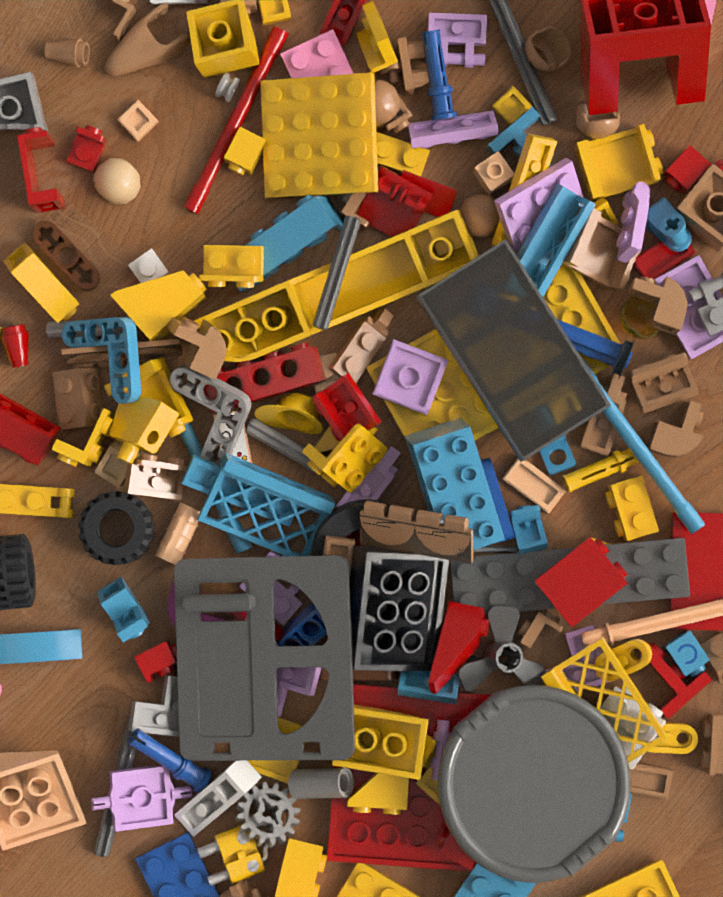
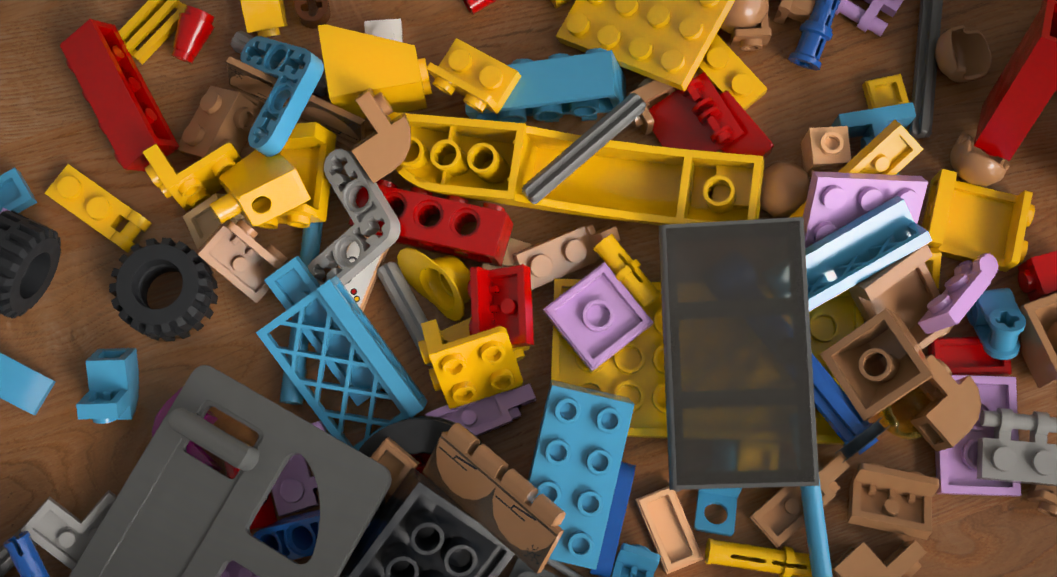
camera: 30 degrees right, 10 degrees down
red brick [134,640,177,683] -> none
light nougat axle [155,502,200,565] -> none
lavender plate [408,110,499,148] -> none
none -> yellow pin [593,234,661,309]
none -> medium nougat slope [820,308,934,421]

